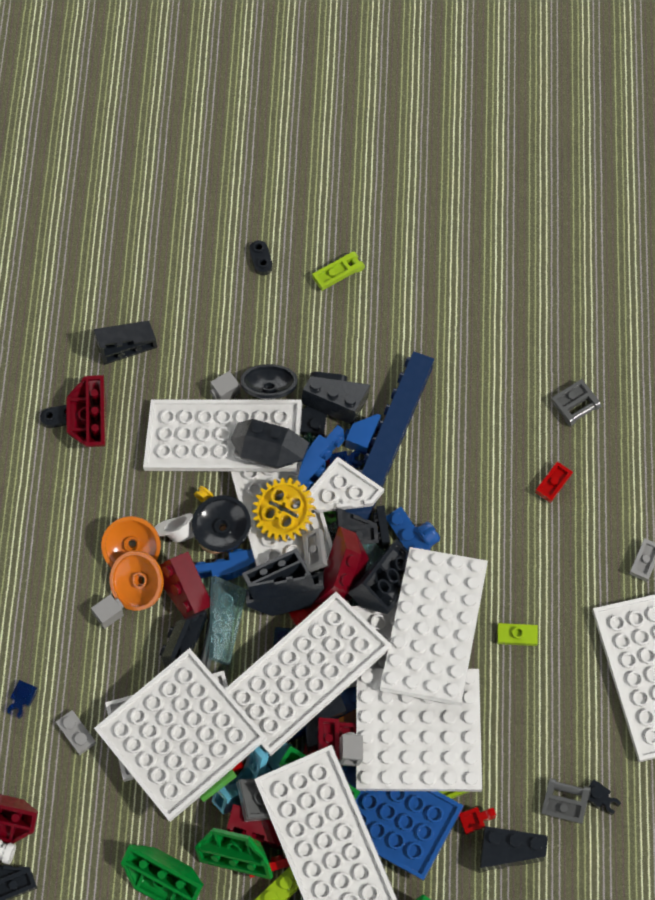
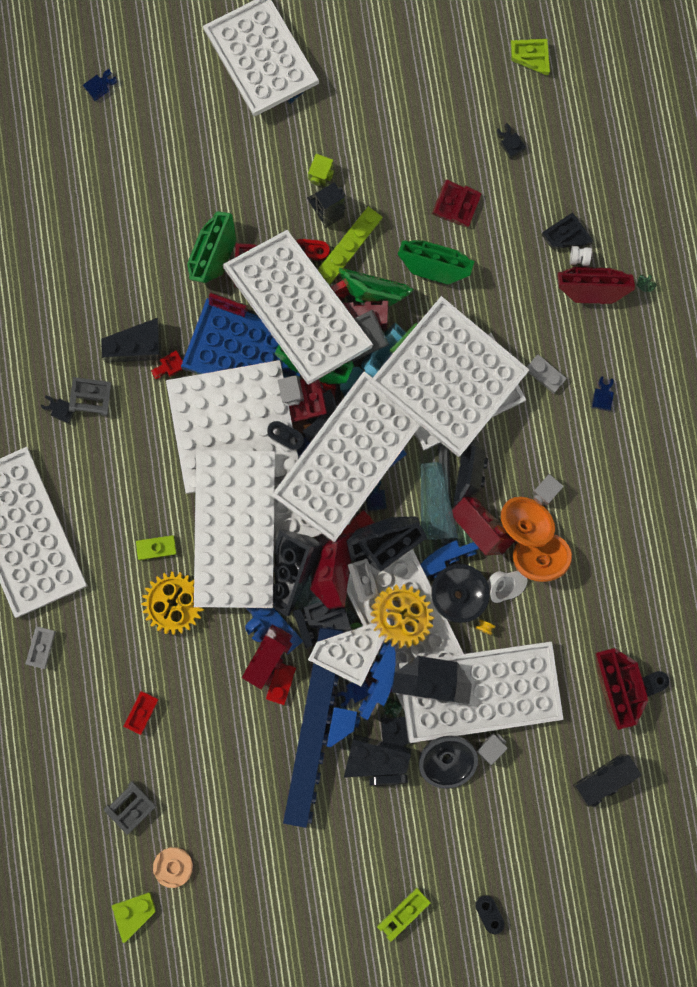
camera: 170 degrees right, 15 degrees up
none -> lime wing [111,892,156,943]
none -> yellow gear [141,572,204,635]
none -> light nougat tile [153,847,193,888]
none -> dark red slope [209,292,250,317]
none -> dark red wedge [241,624,293,690]
none -> red plate [266,663,296,705]
none -> black plate [267,421,304,451]

